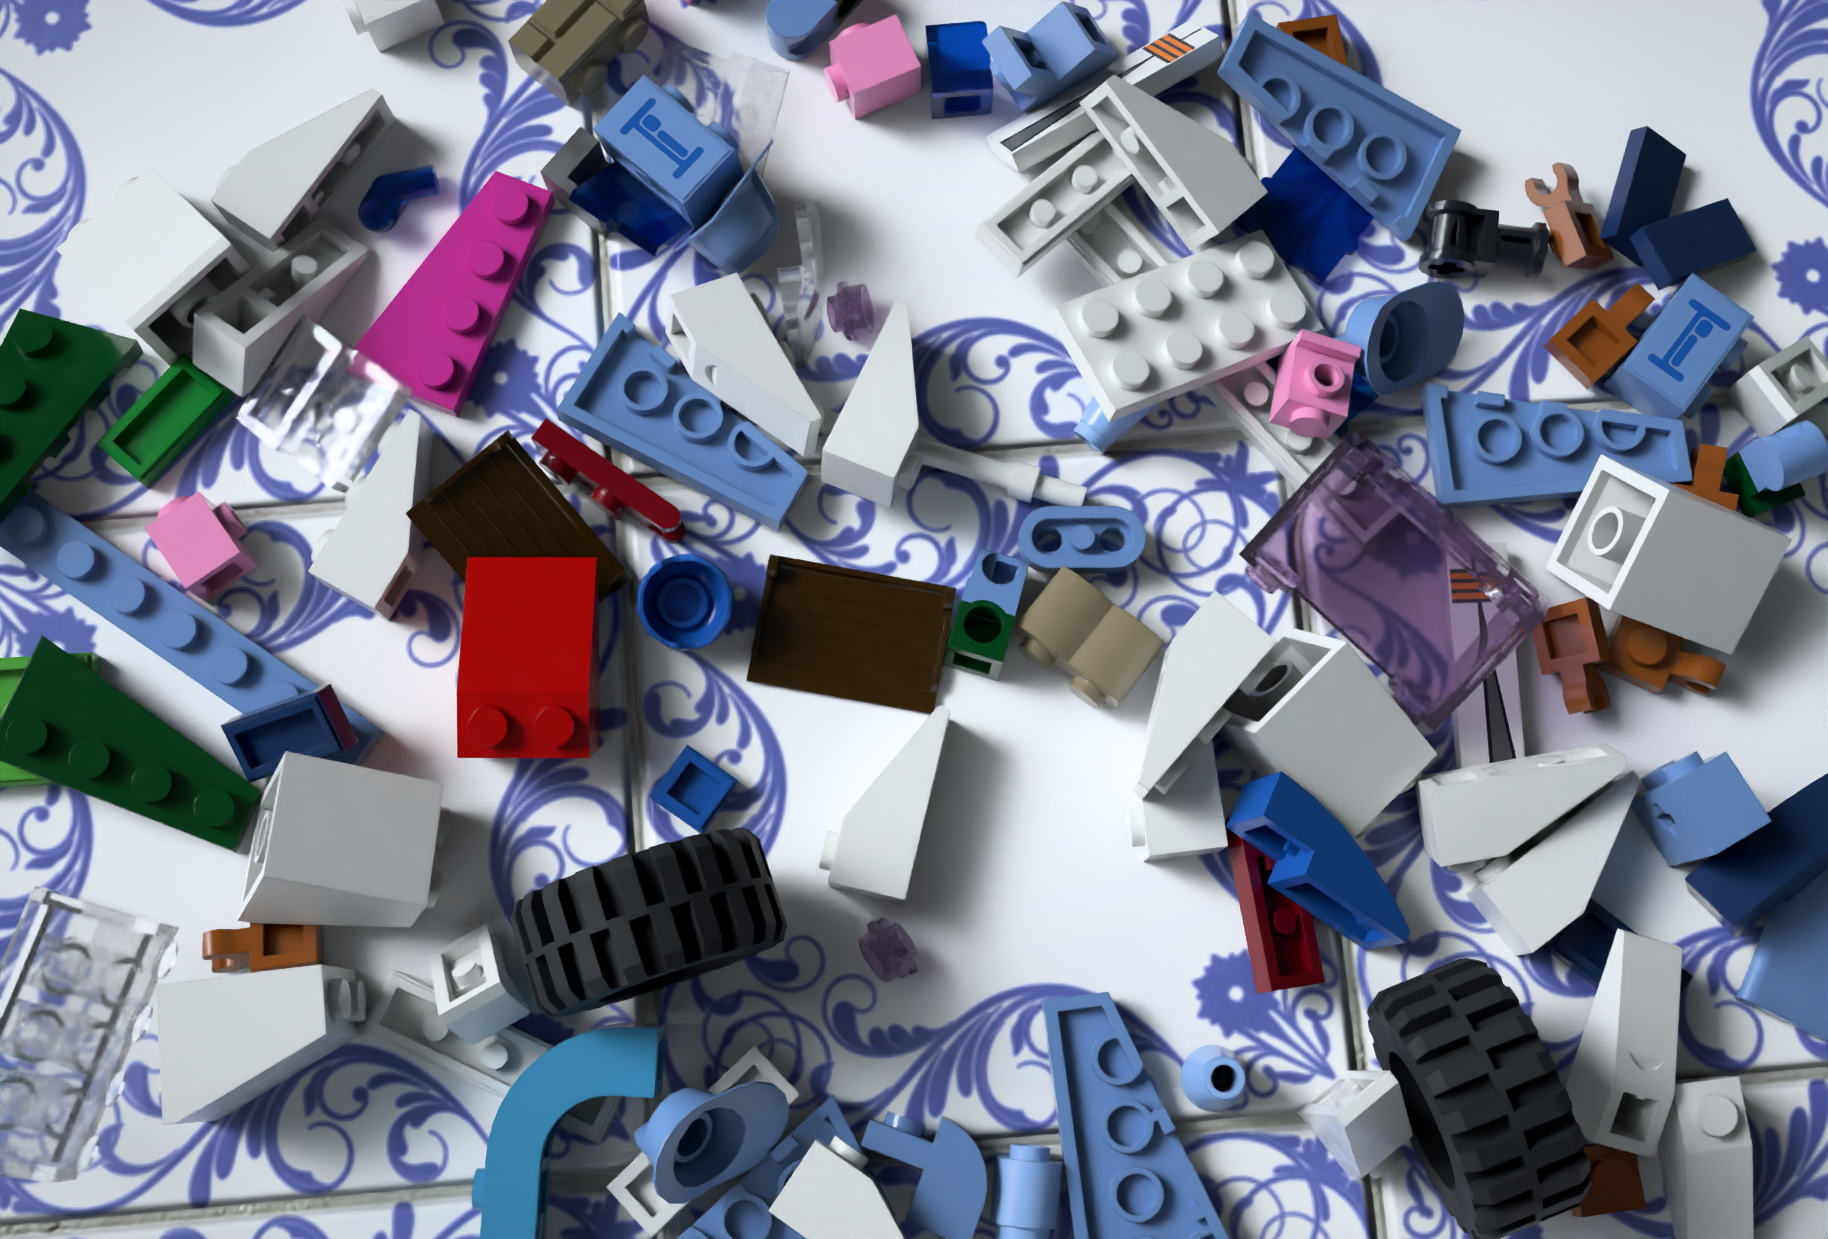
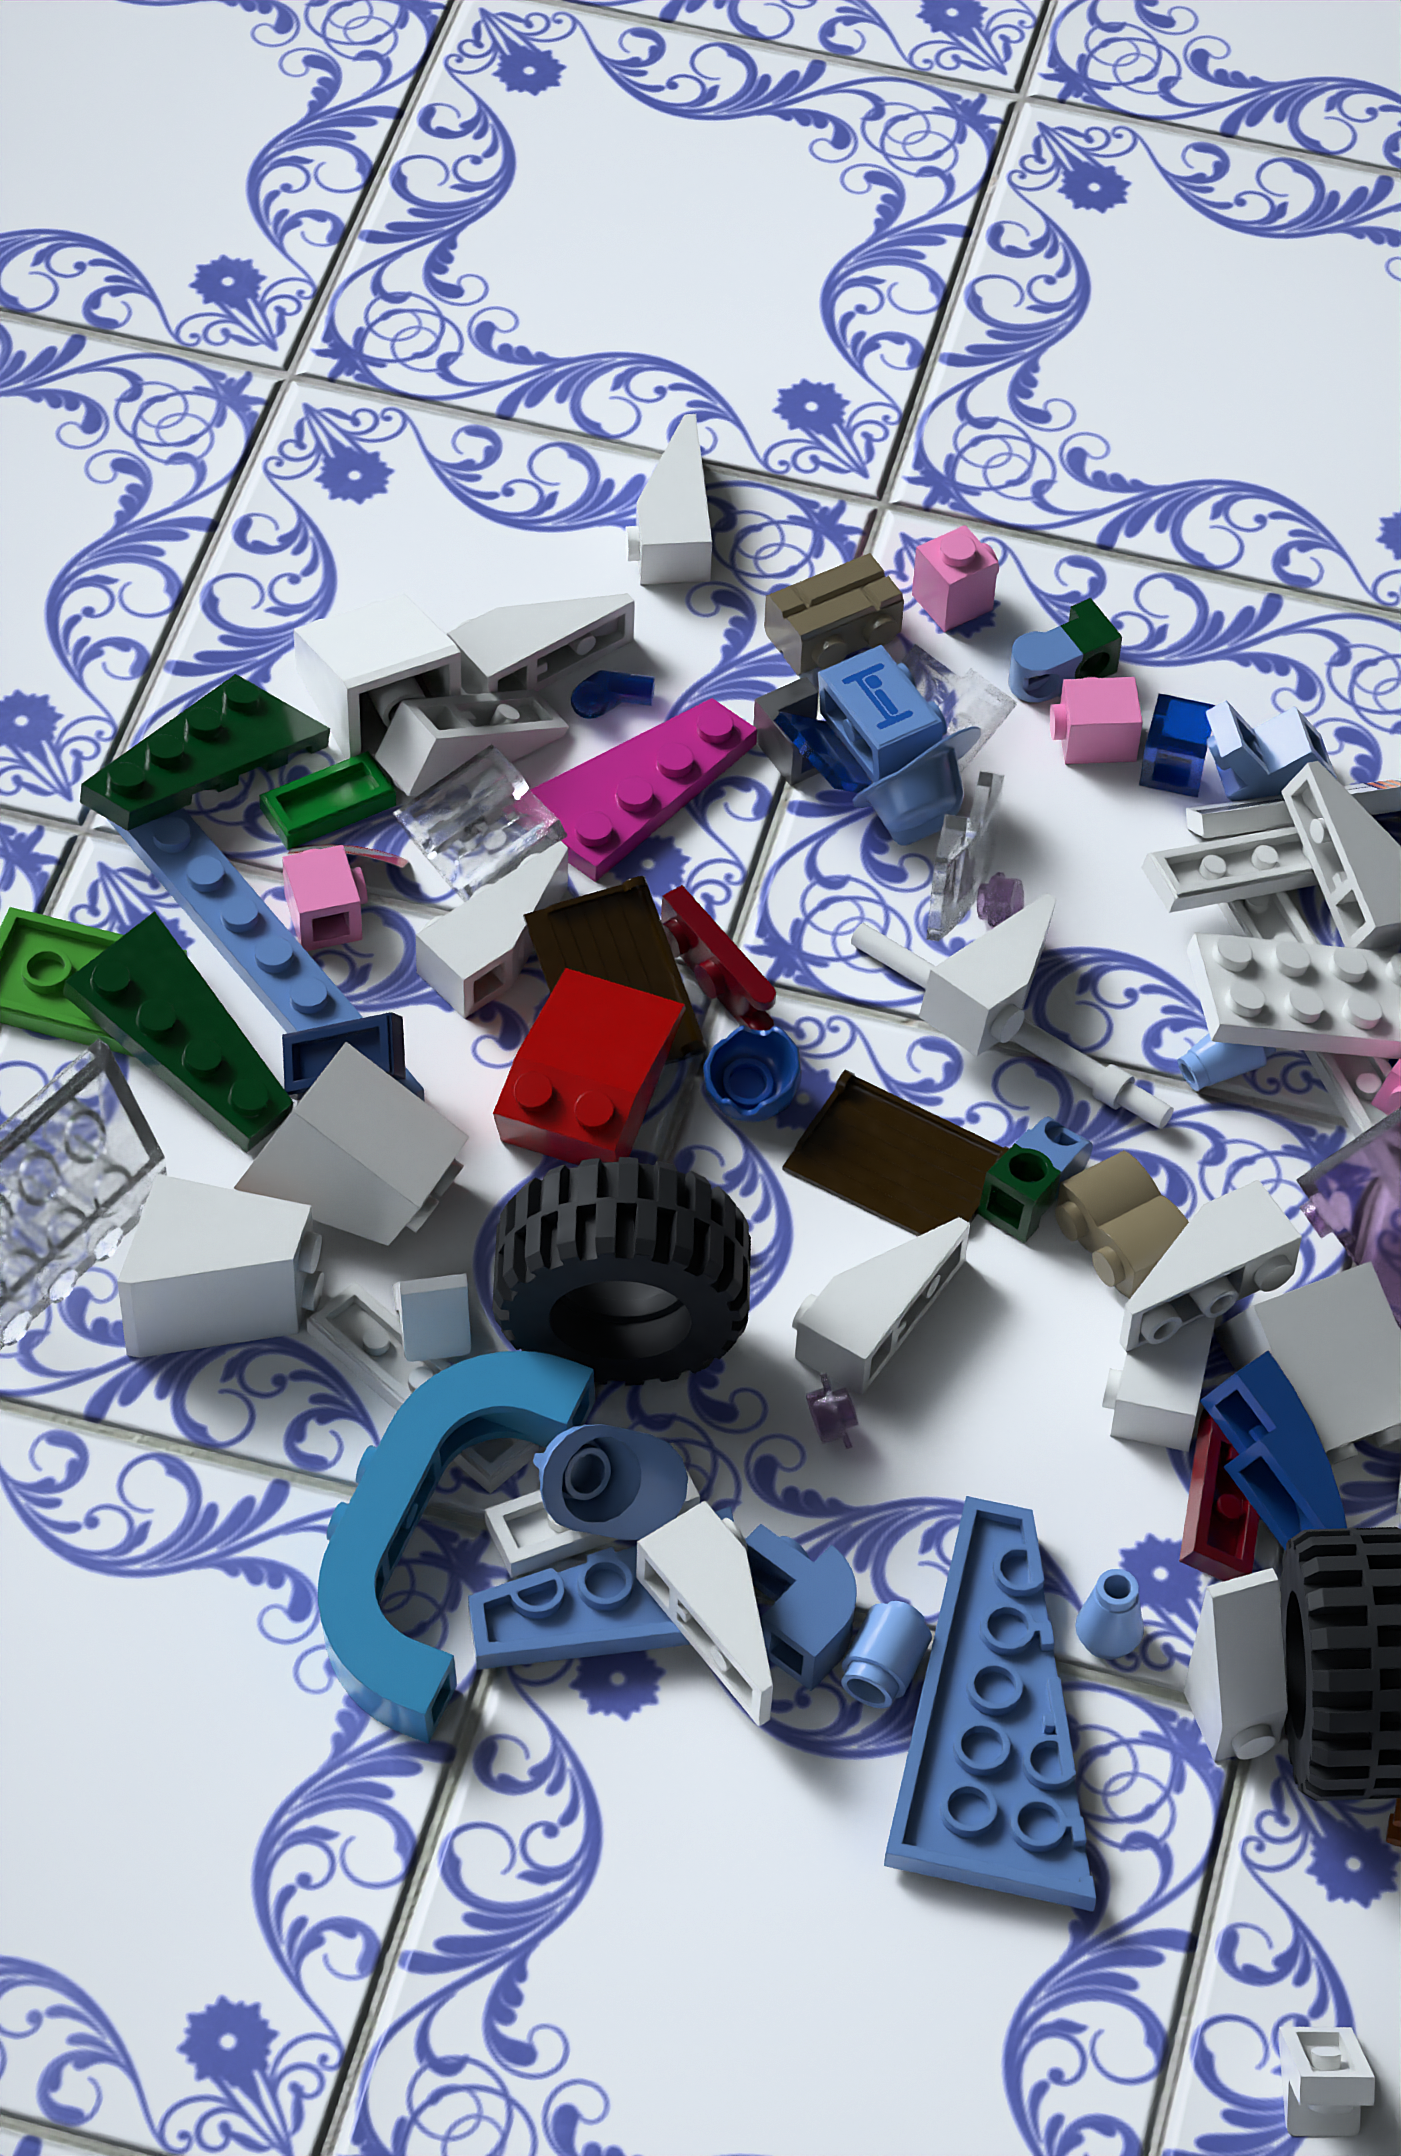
camera: 20 degrees right, 25 degrees down
medium blue wing [556,312,809,532] -> none
white slope [665,273,824,456] -> none
medium blue plate [1018,506,1146,574] -> none
none -> sticker [287,844,409,868]

